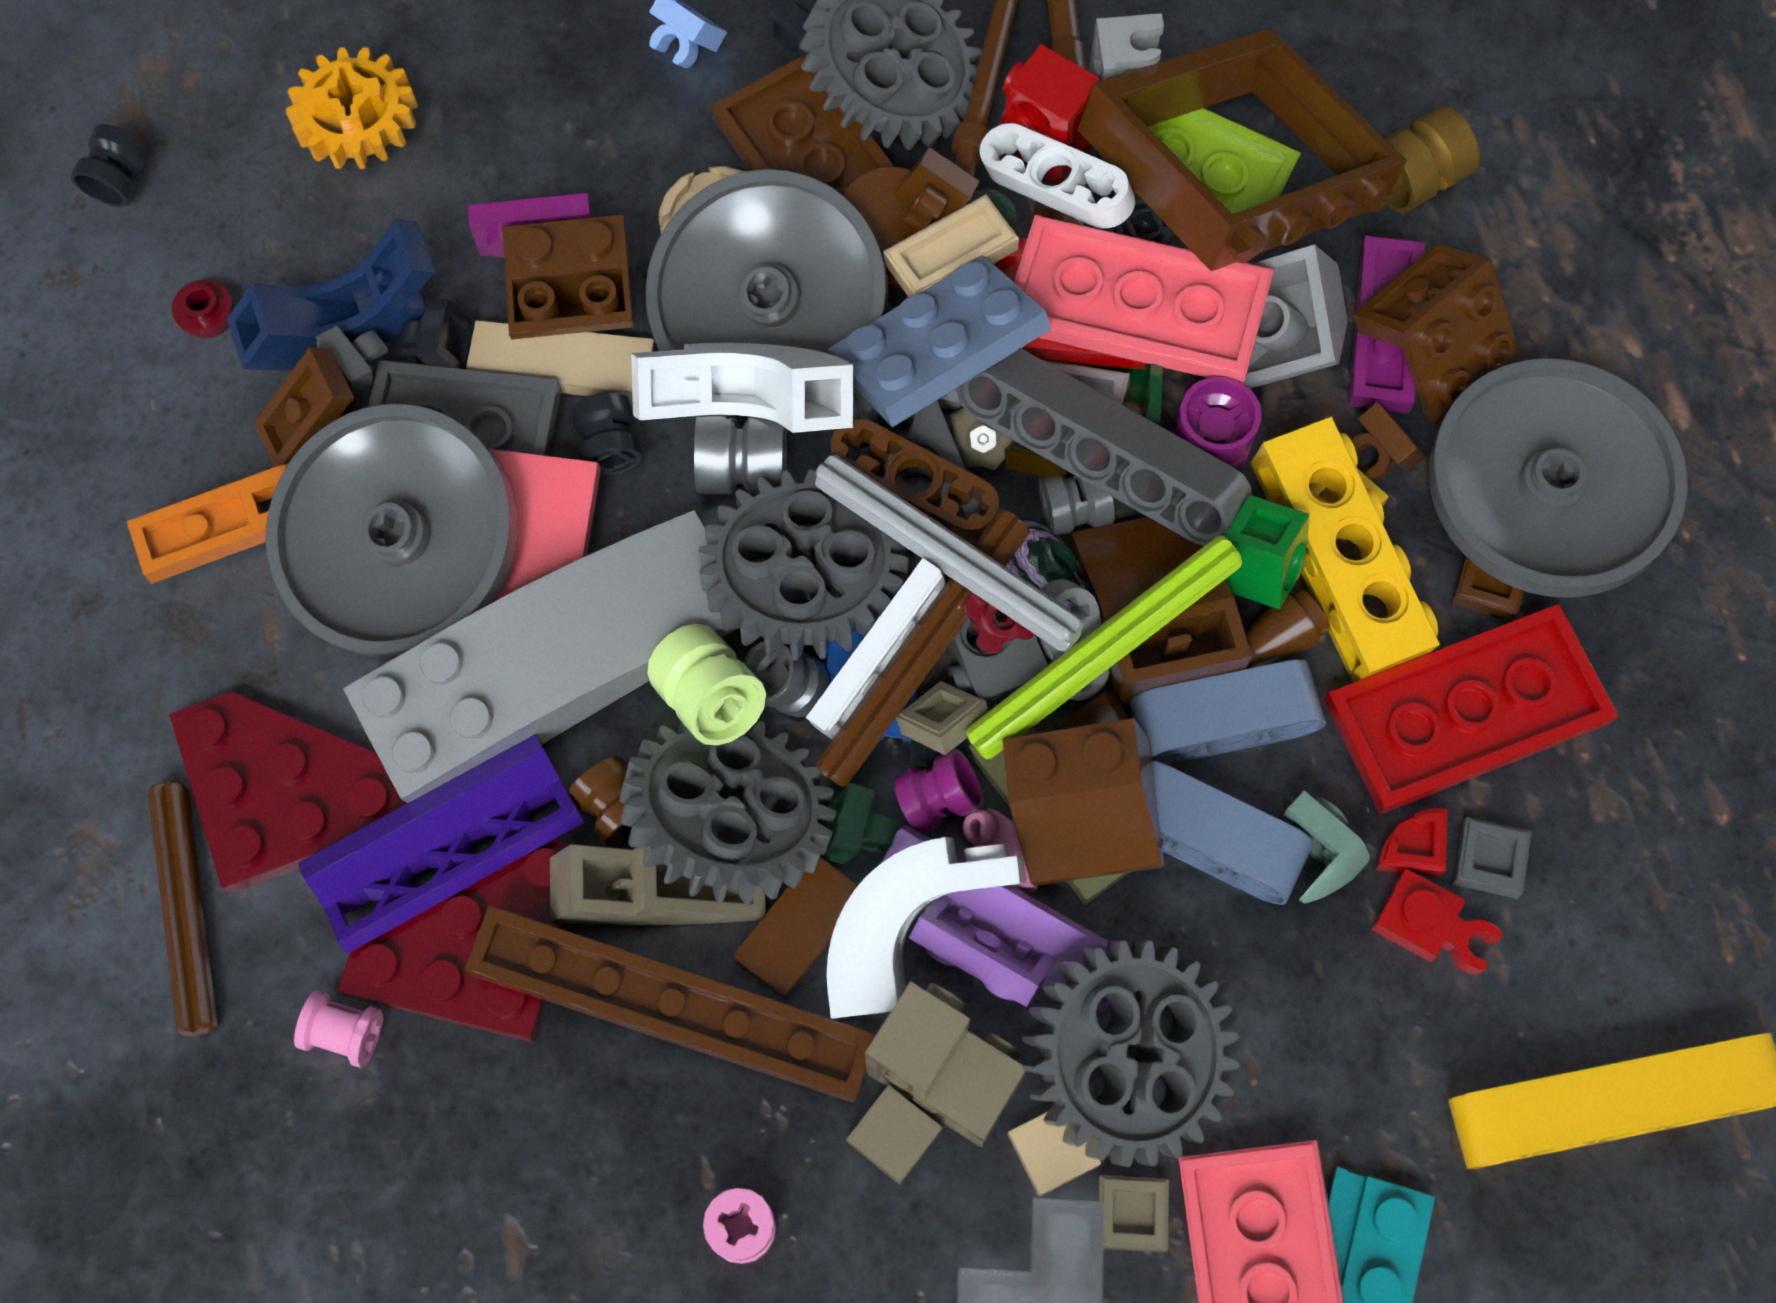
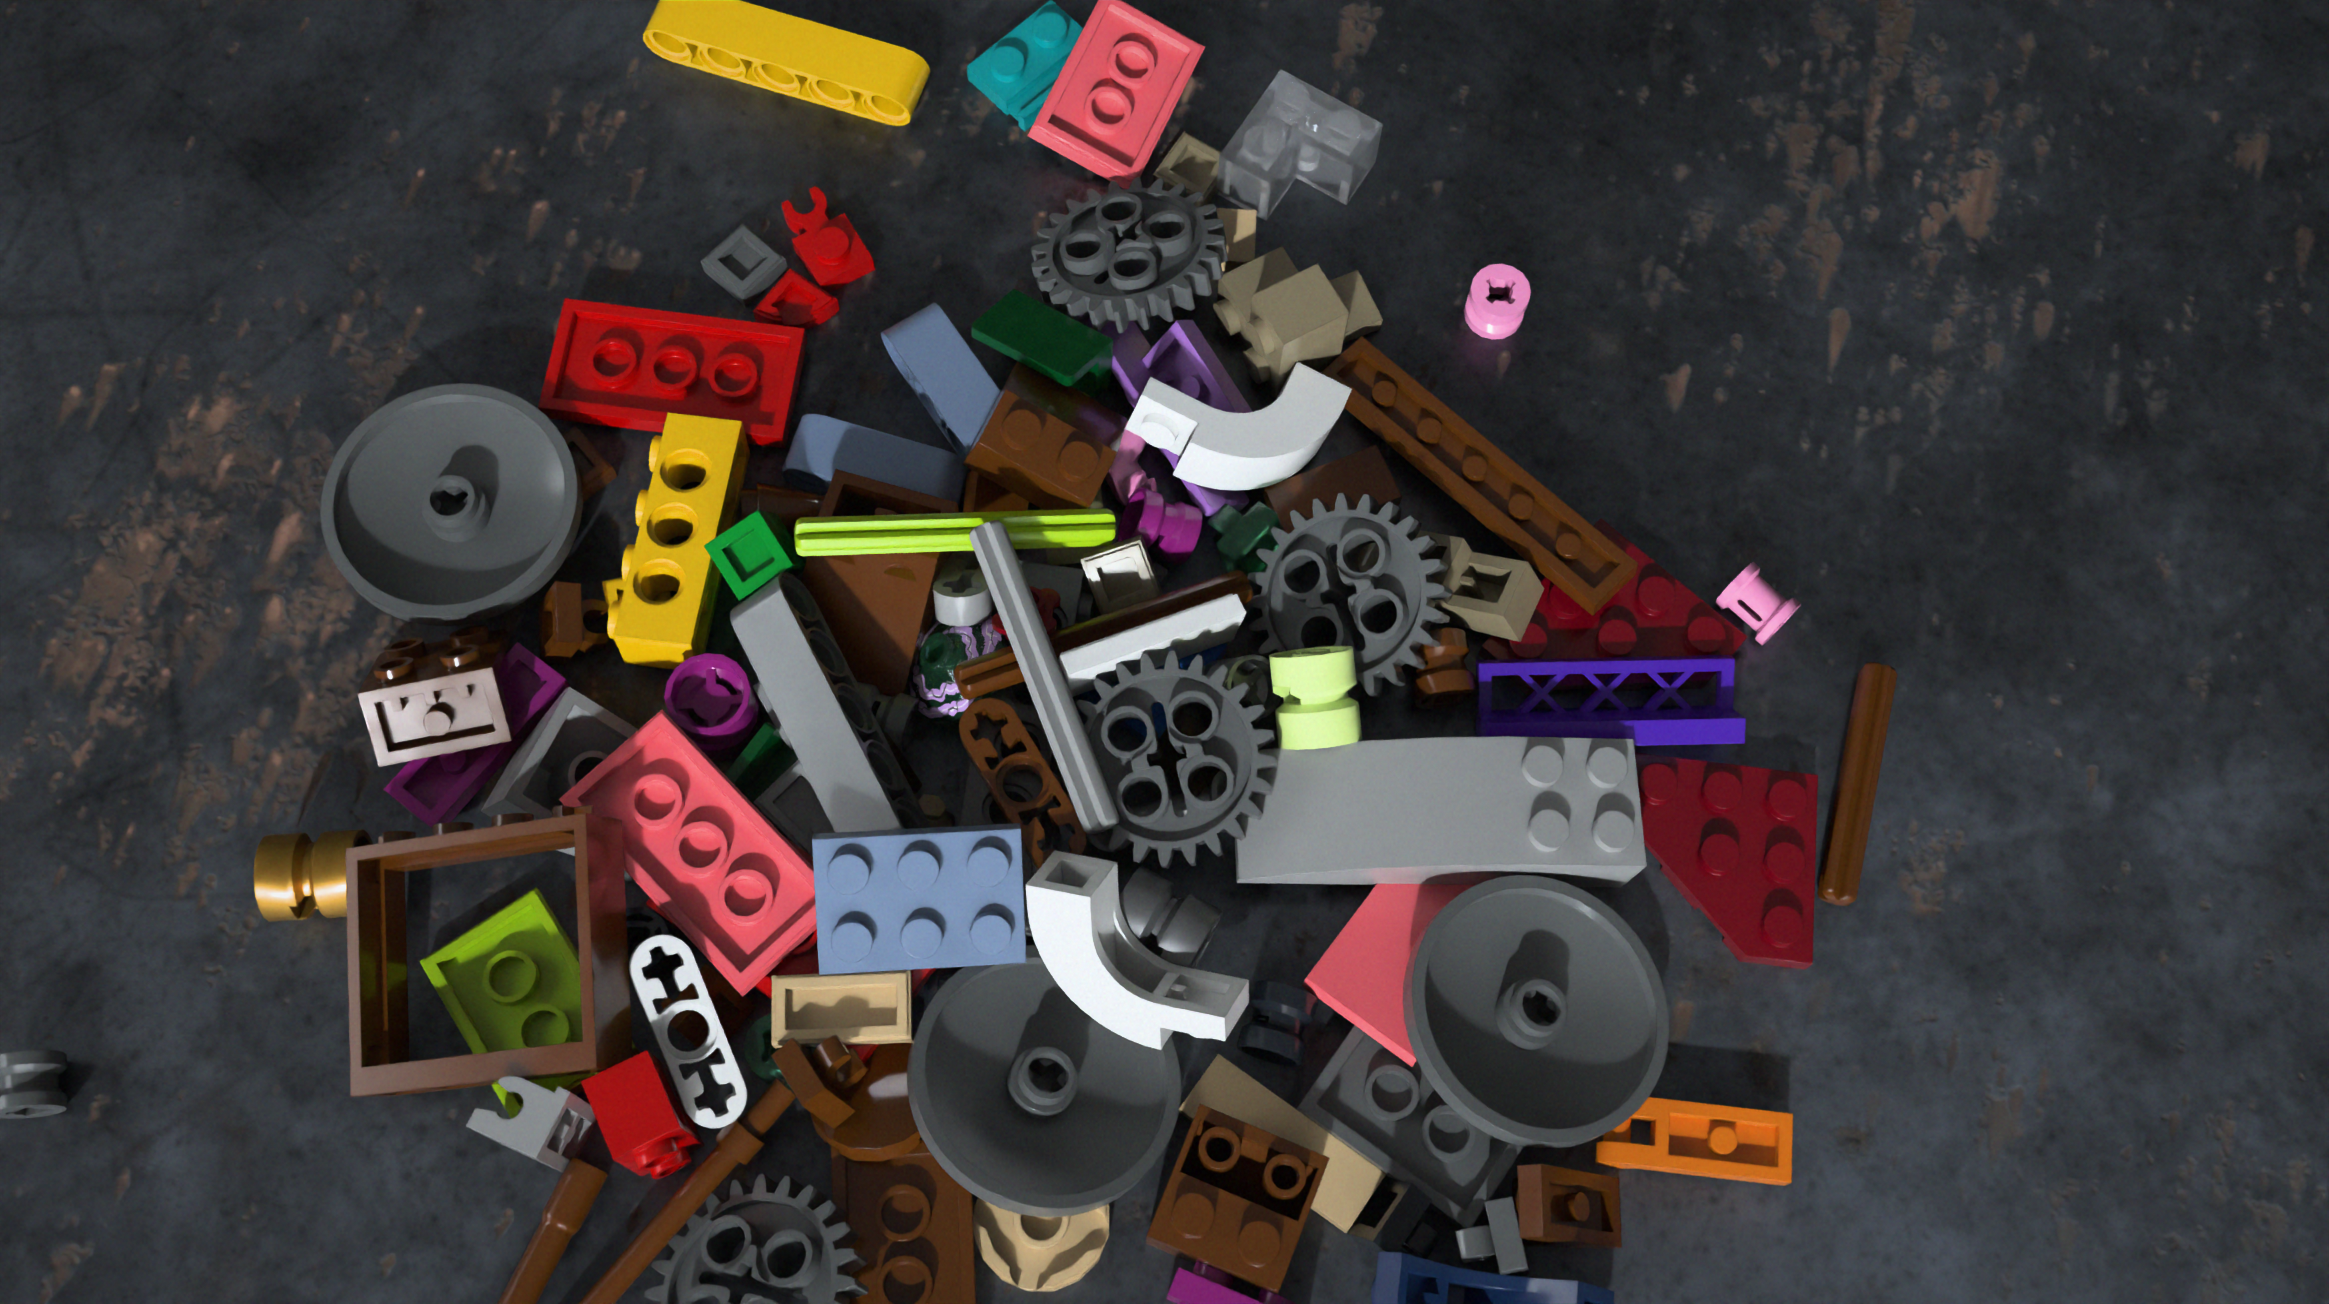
camera: 155 degrees left, 0 degrees up
sand green plate [1281,791,1370,904] -> none
none -> dark green panel [971,289,1113,398]

